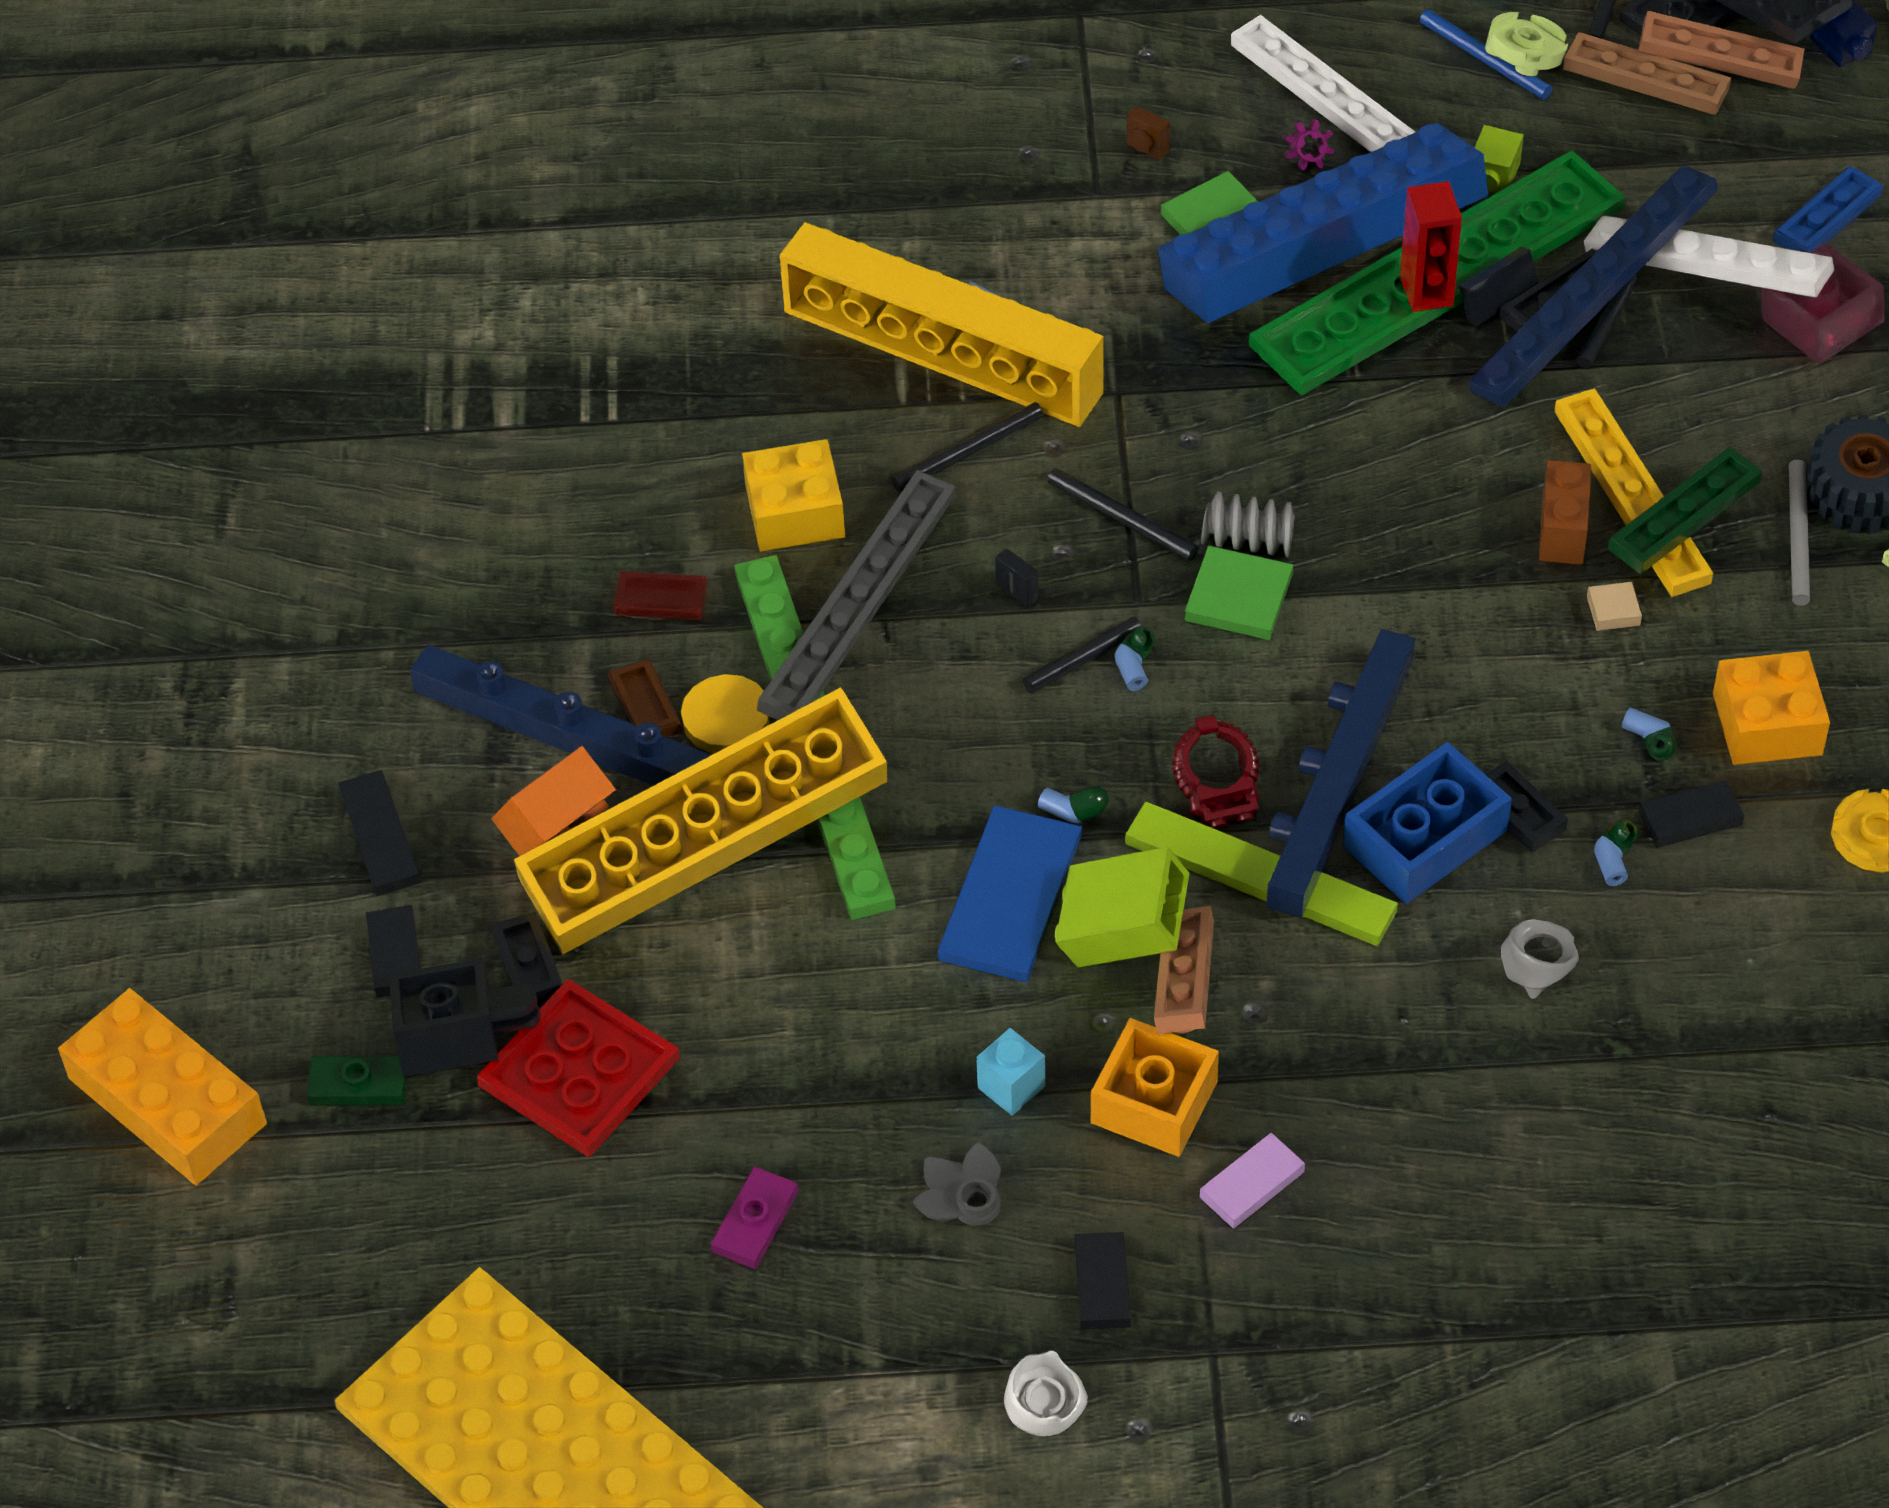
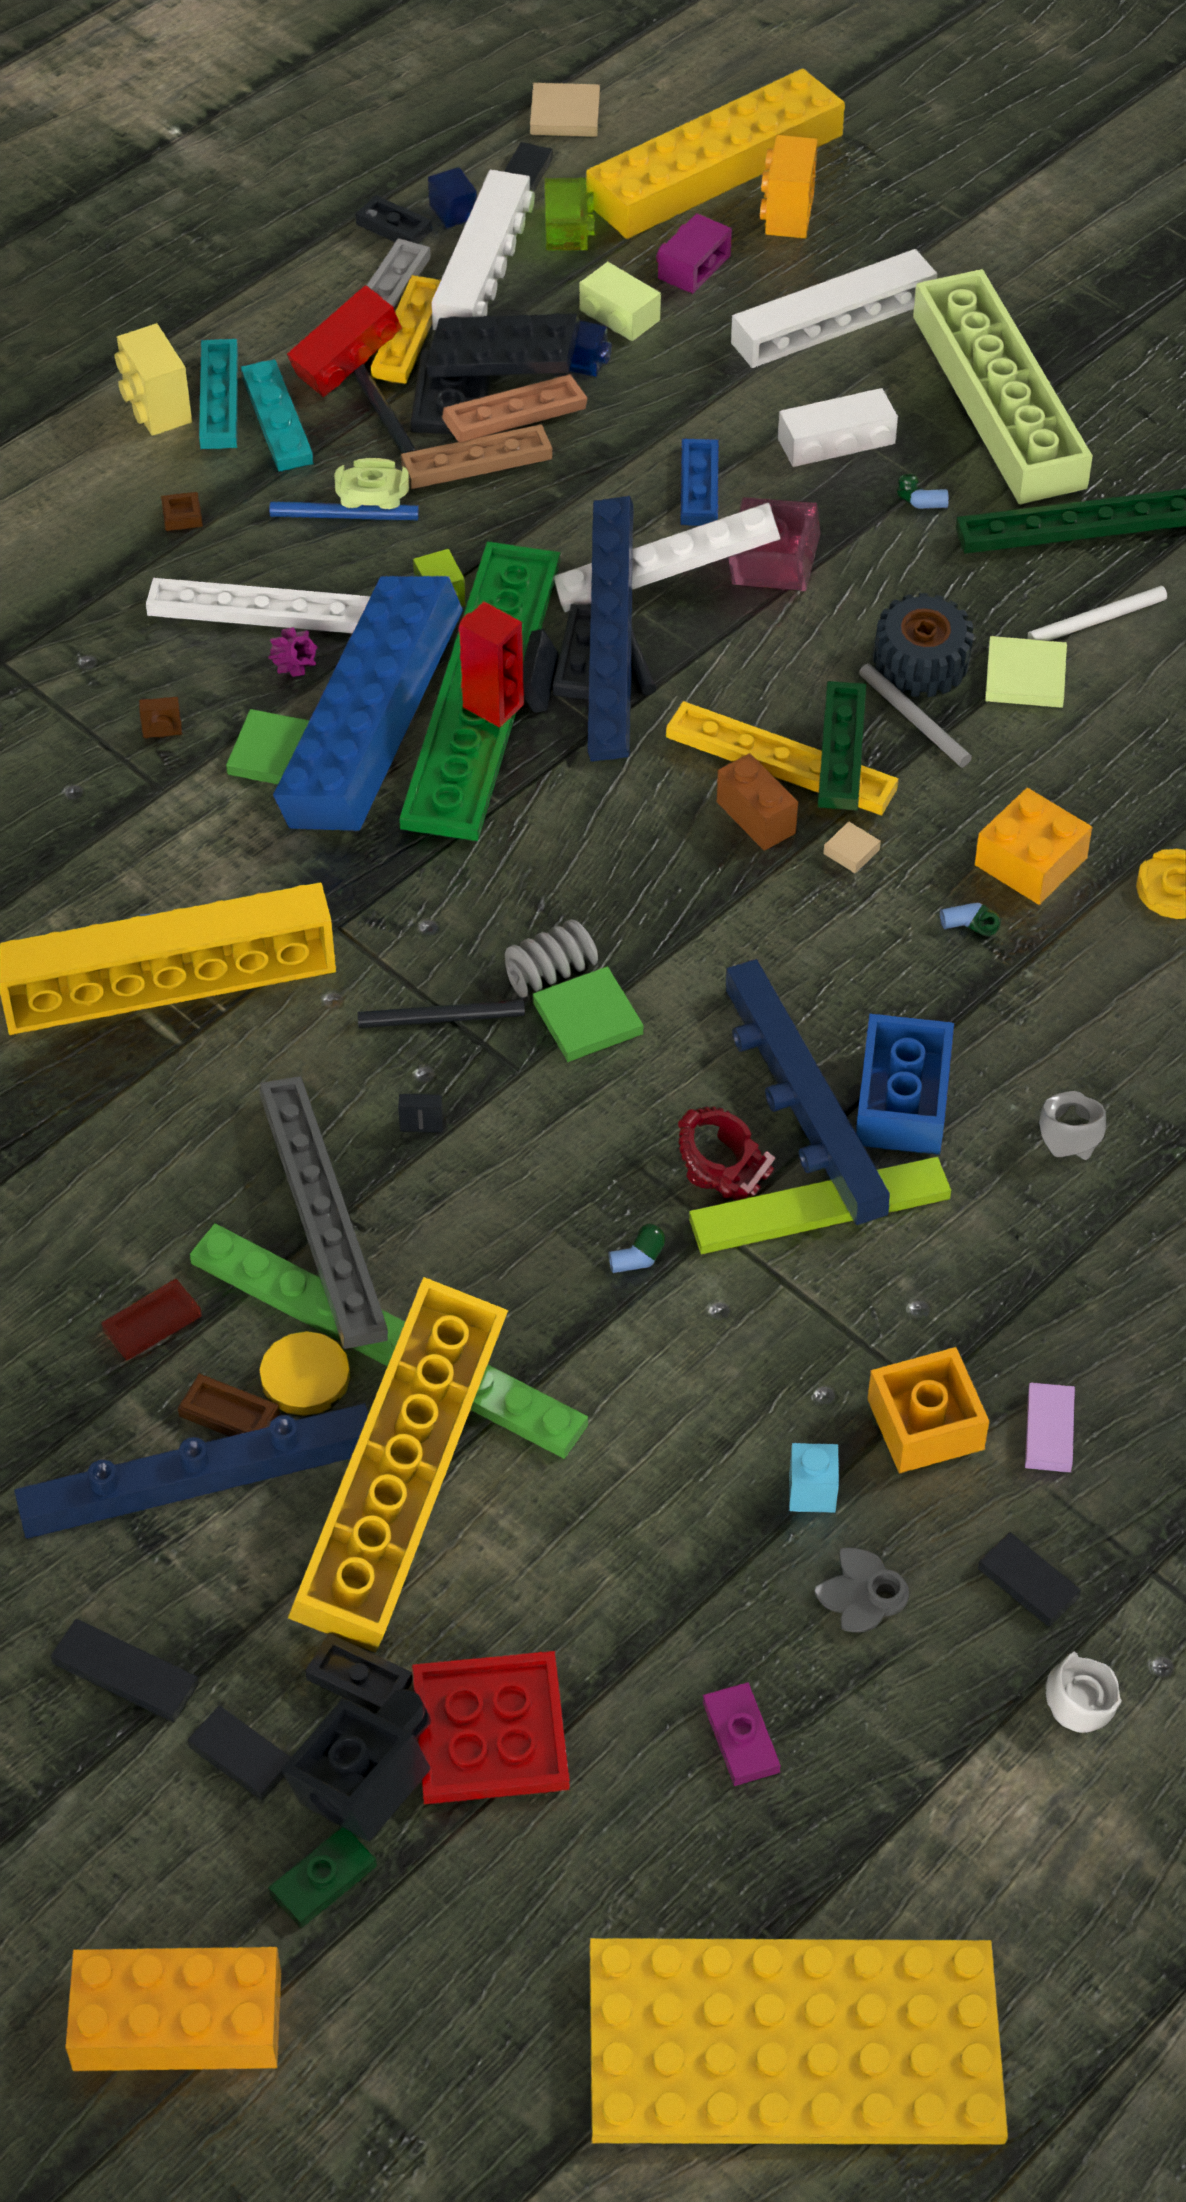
camera: 45 degrees left, 0 degrees up
orange brick [491,746,616,856] -> none
yellow brick [742,439,845,552] -> none
black bar [891,402,1043,493] -> none
blue tile [938,805,1082,983] -> none
black bar [1023,616,1141,693] -> none
lime brick [1055,847,1190,968] -> none
arm [1114,626,1155,691] -> none
nougat plate [1154,906,1214,1034] -> none
black plate [1485,761,1568,853] -> none
arm [1594,819,1638,886] -> none
black tile [1639,780,1744,848] -> none

